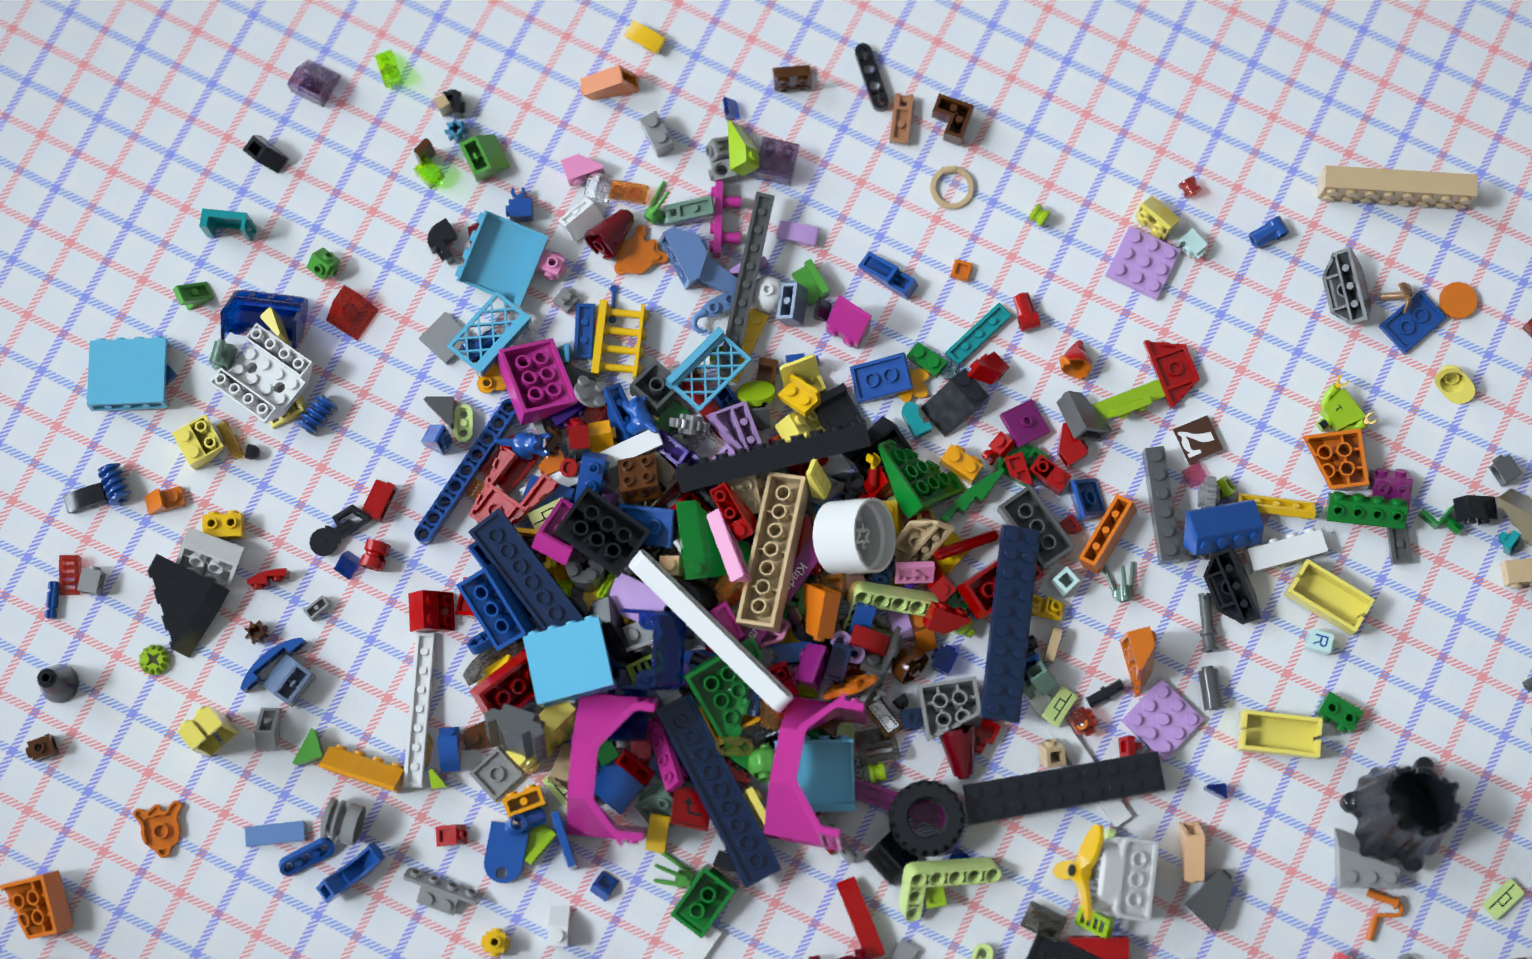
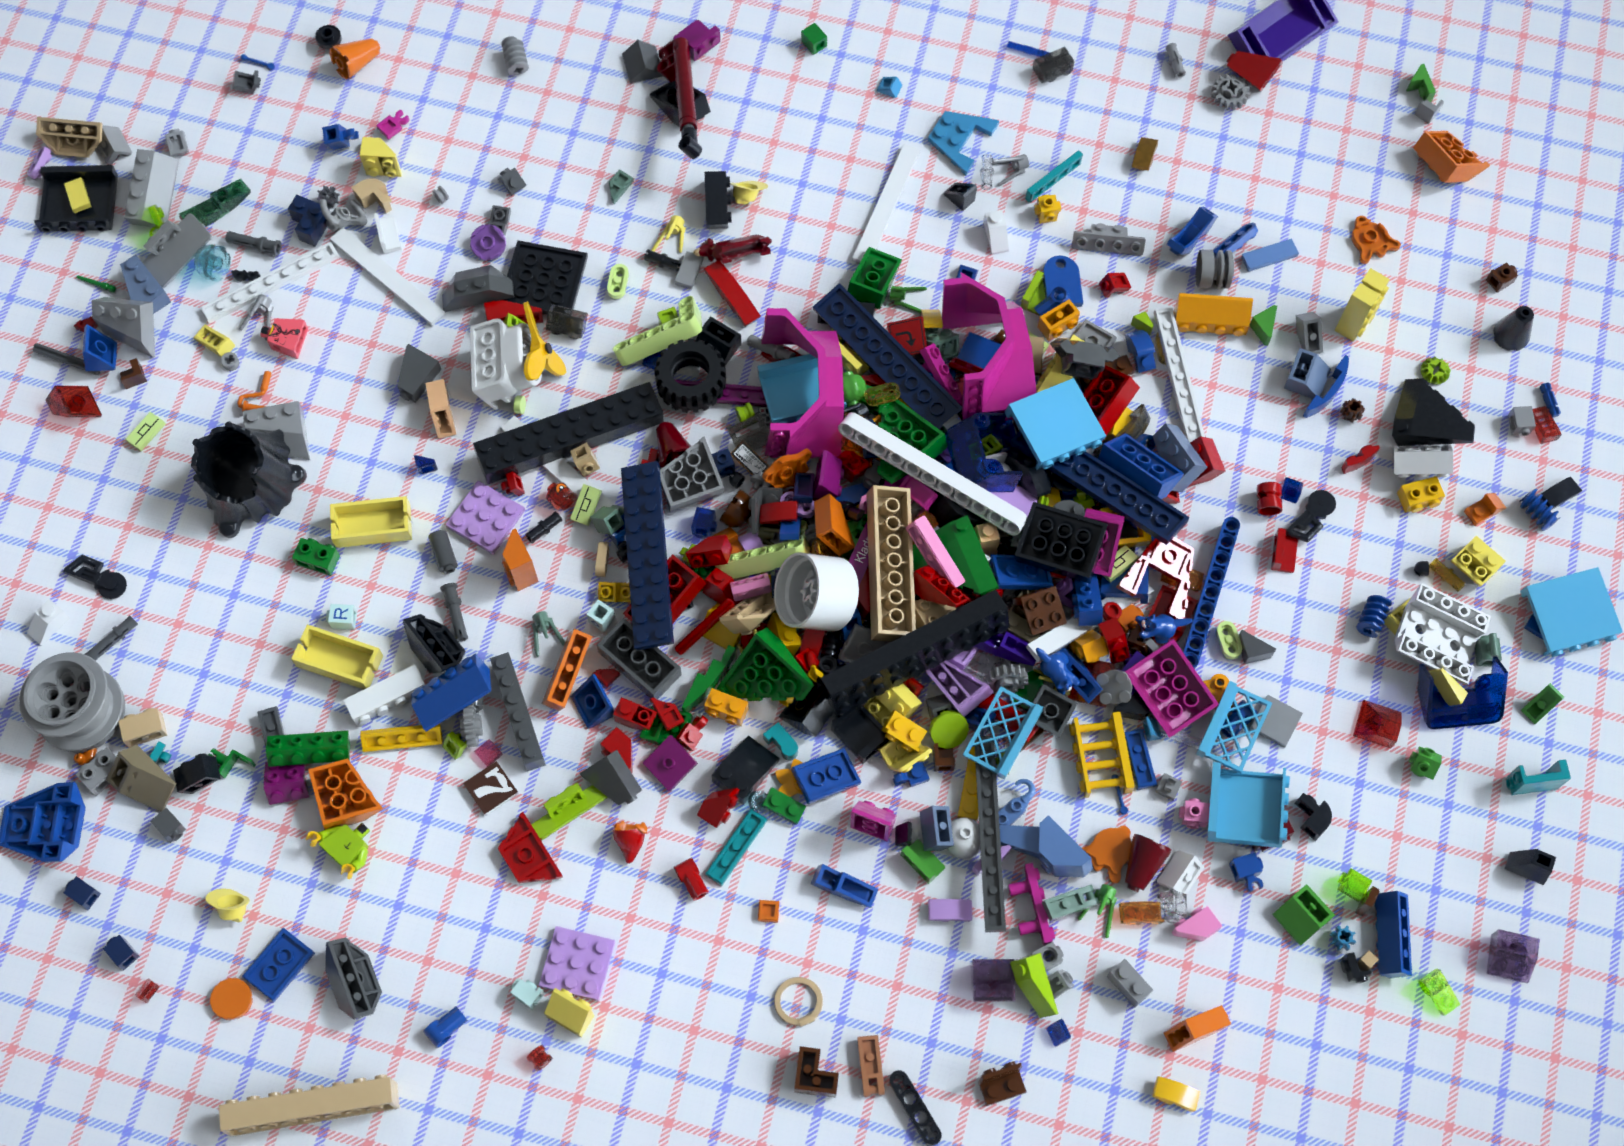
camera: 165 degrees right, 10 degrees down
light grey piece [303,595,331,621] -> none
slope [421,425,453,455] -> none
blue tile [551,810,579,870] -> none
light yellow slope [806,459,832,500] -> none
lime wheel [1028,203,1051,227] -> none
medium nougat plant [1380,282,1412,314] -> none
none -> sand blue wedge [1153,423,1207,492]
none -> blue brick [1375,891,1412,978]

